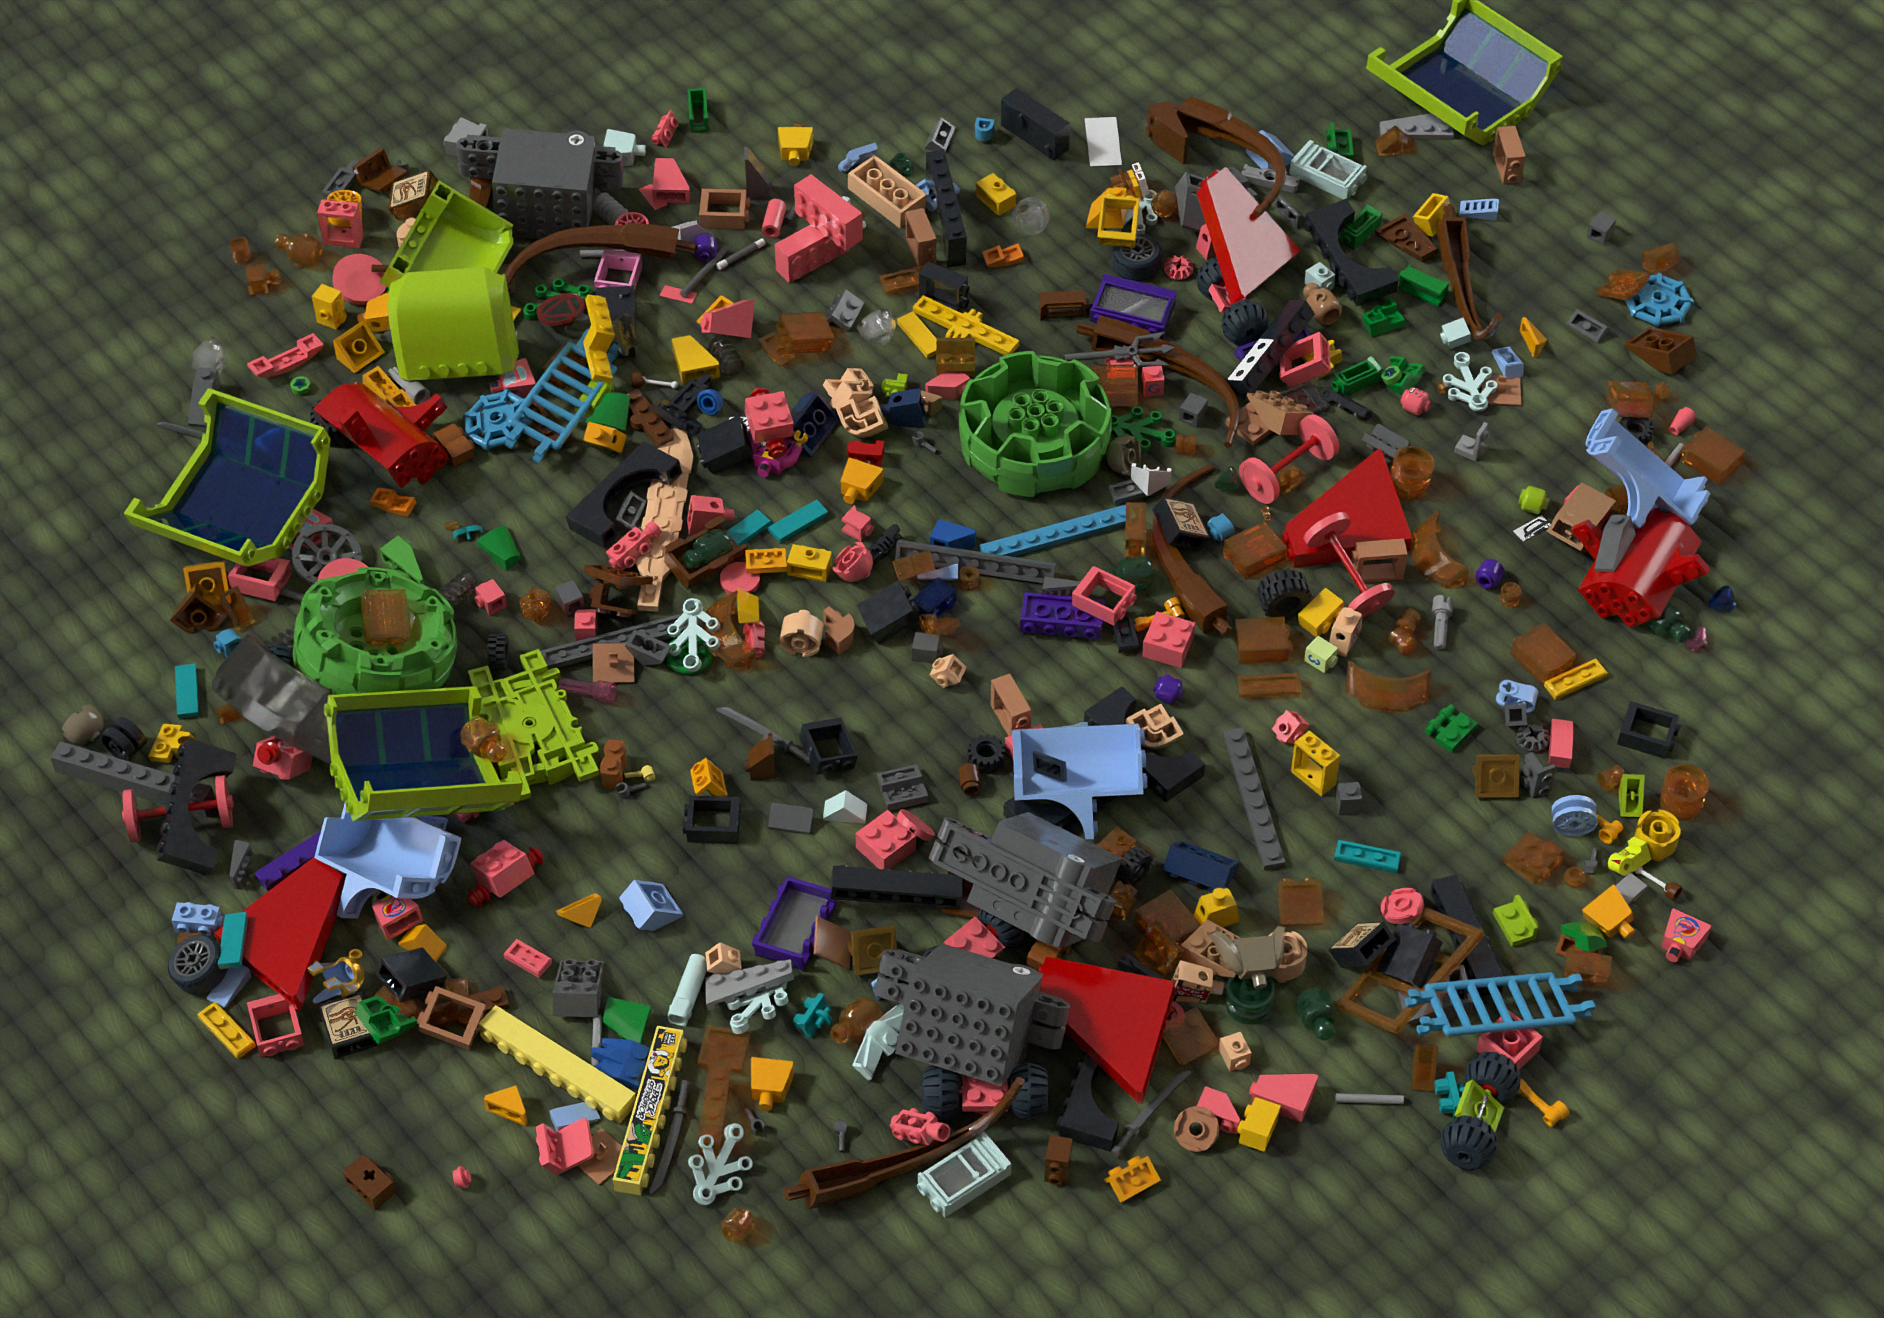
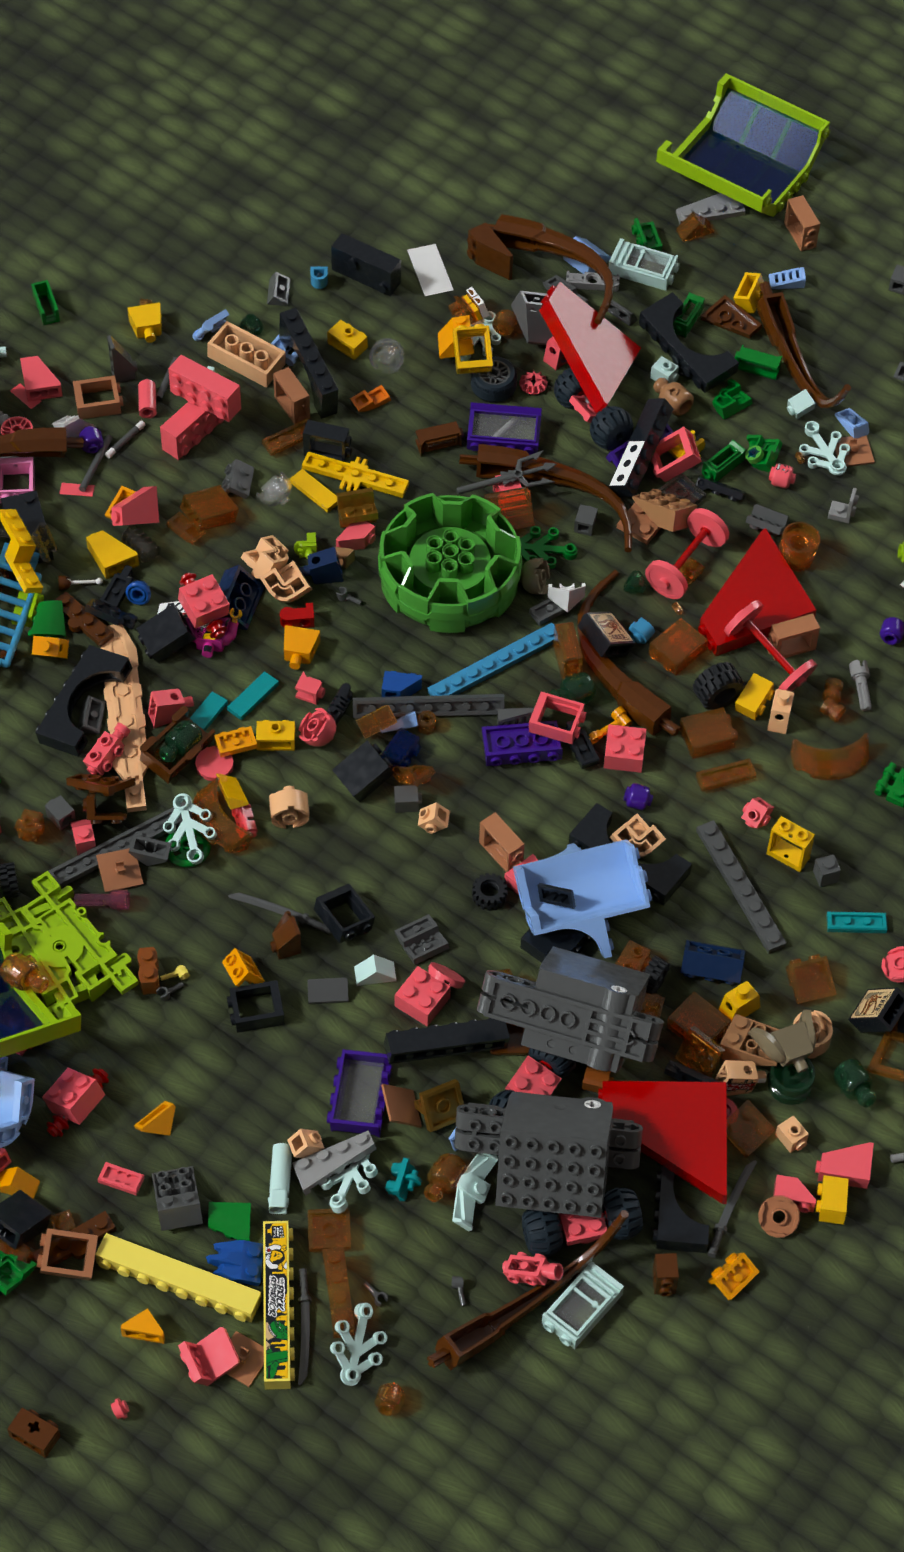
camera: 15 degrees left, 5 degrees up
light blue slope [550,1102,601,1131] -> none
light grey bar [591,1015,602,1066] -> none
light blue slope [619,880,683,931] -> none
coral hinge [651,110,679,148] -> none
light orange torso [751,1057,794,1111] -> none
nougat brick [823,606,855,655] -> none
reddish brown brick [958,763,982,796] -> none
coral brick [1141,366,1164,397] -> none
clear orange wheel [1175,434,1196,454] -> none
yellowish green brick [1304,636,1338,673] -> none
clear orange windscreen [1411,510,1469,589] -> none
light orange slope [1520,317,1548,358] -> none

